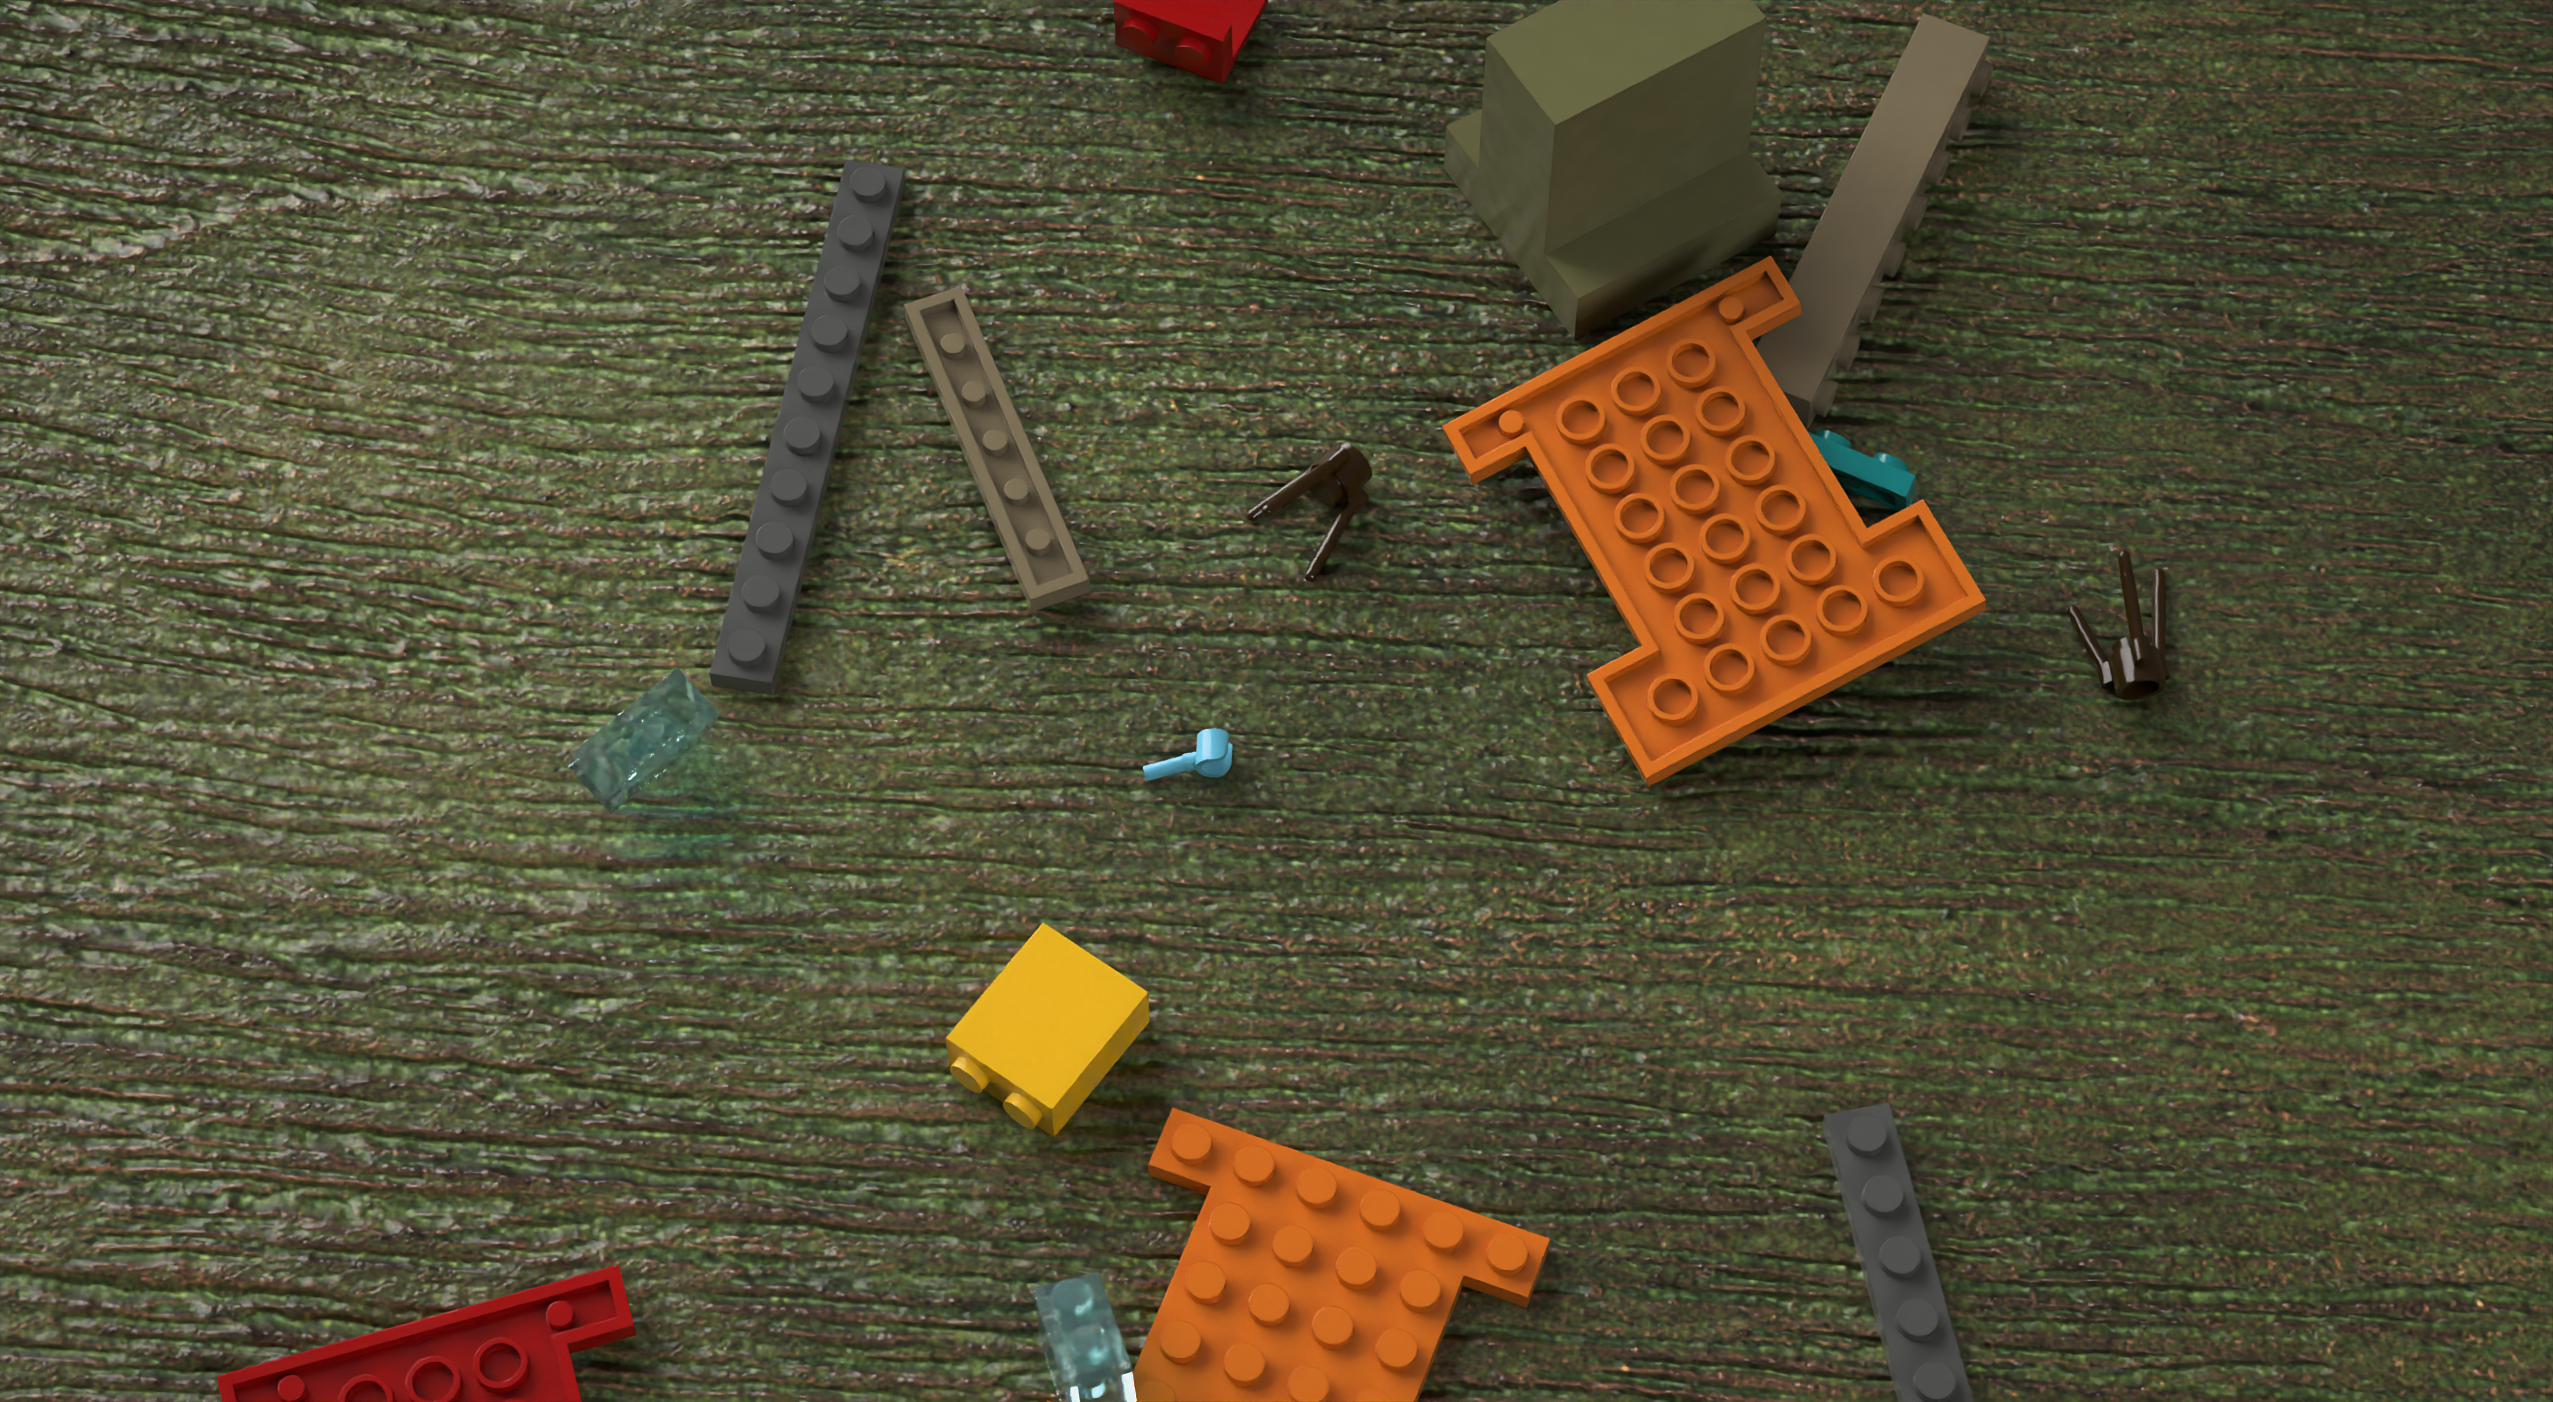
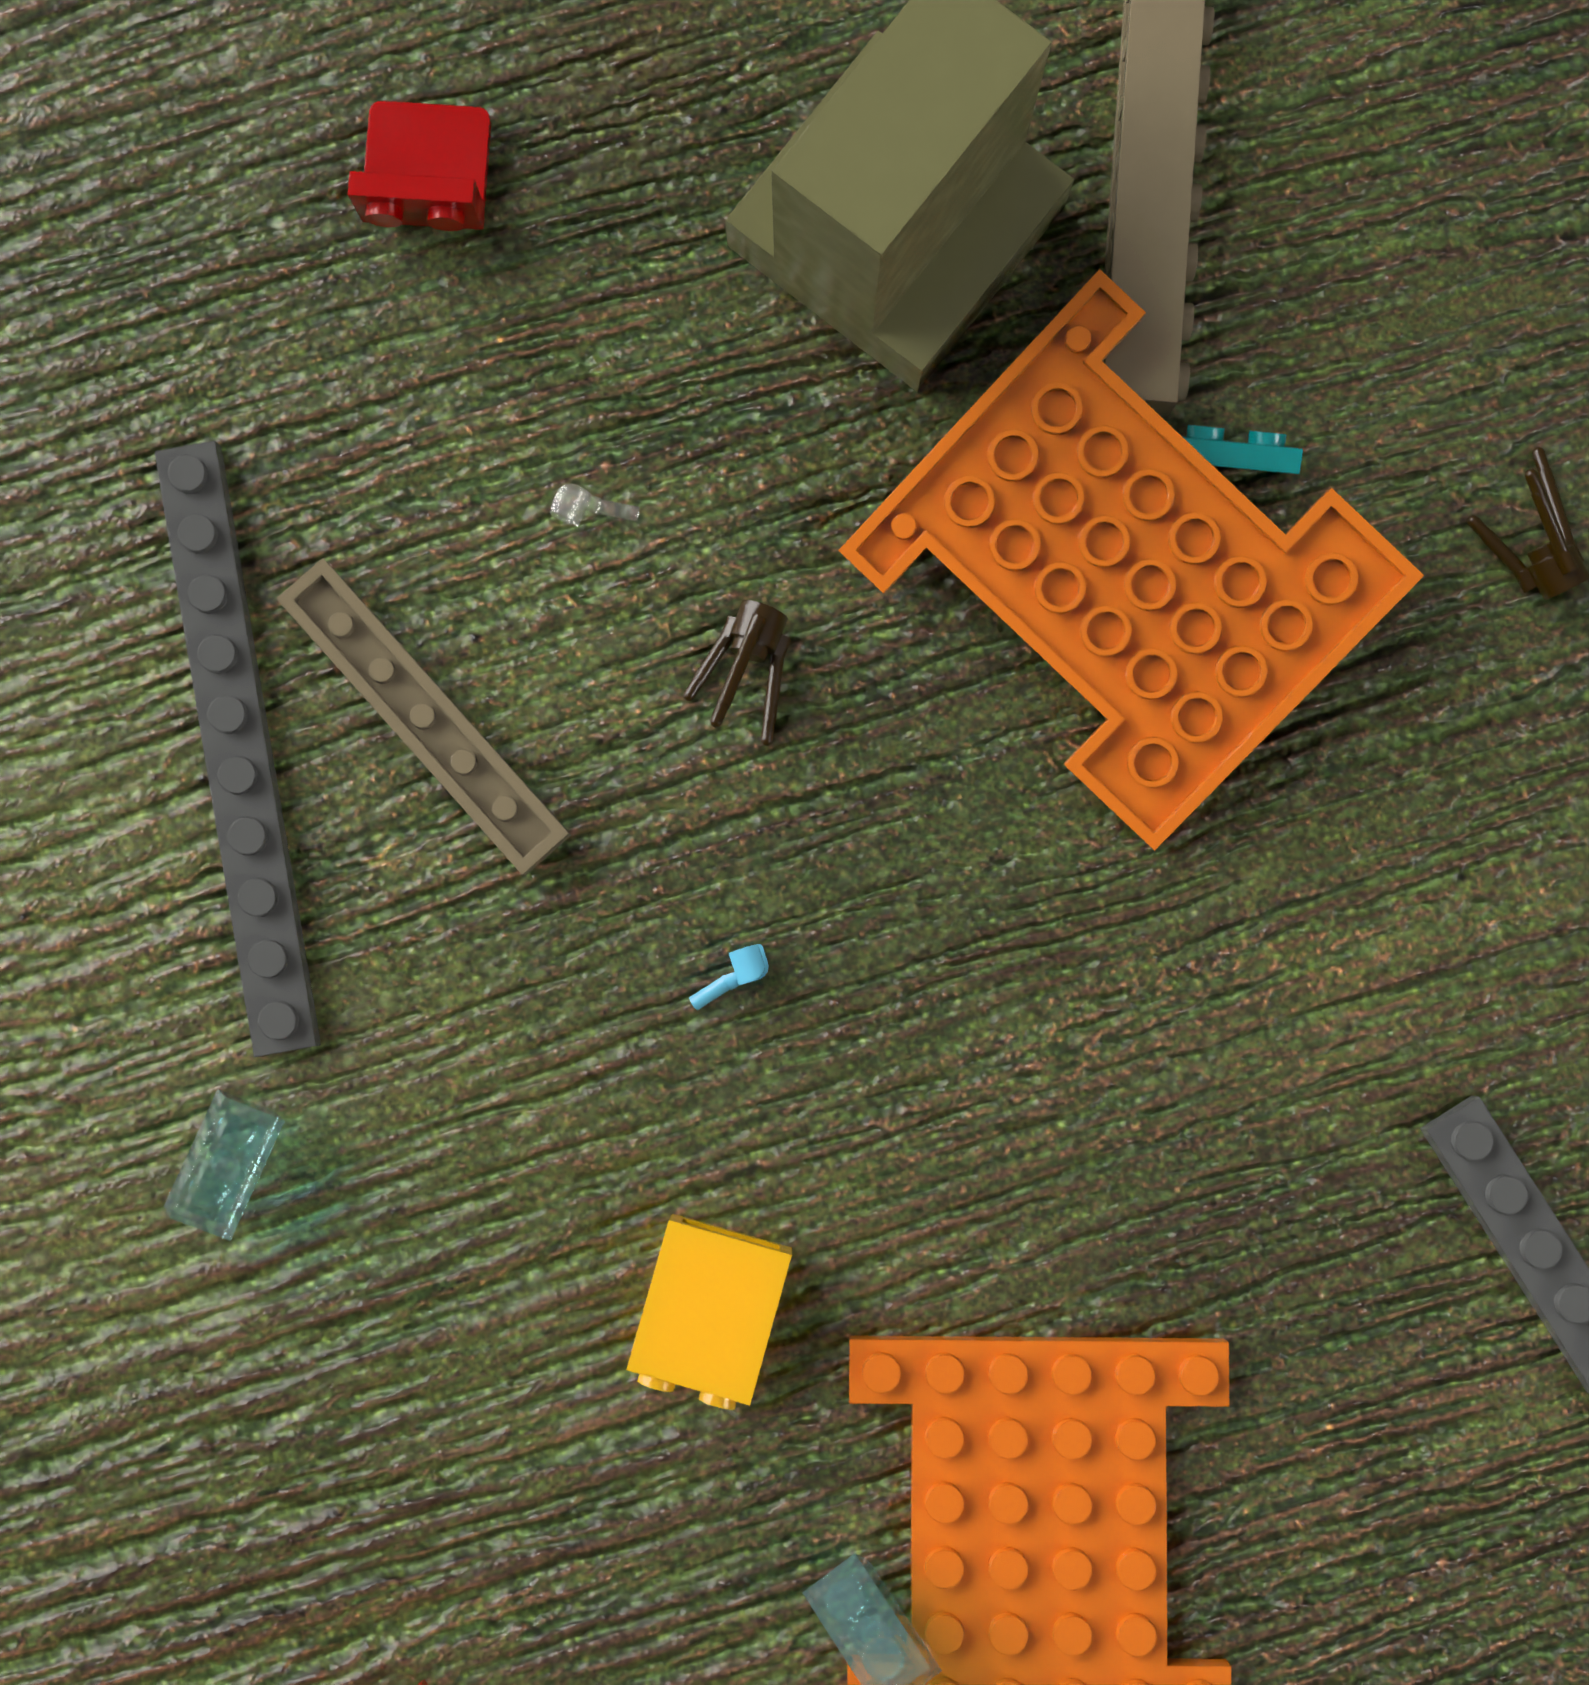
camera: 20 degrees left, 25 degrees up
none -> clear hand [550,483,640,527]

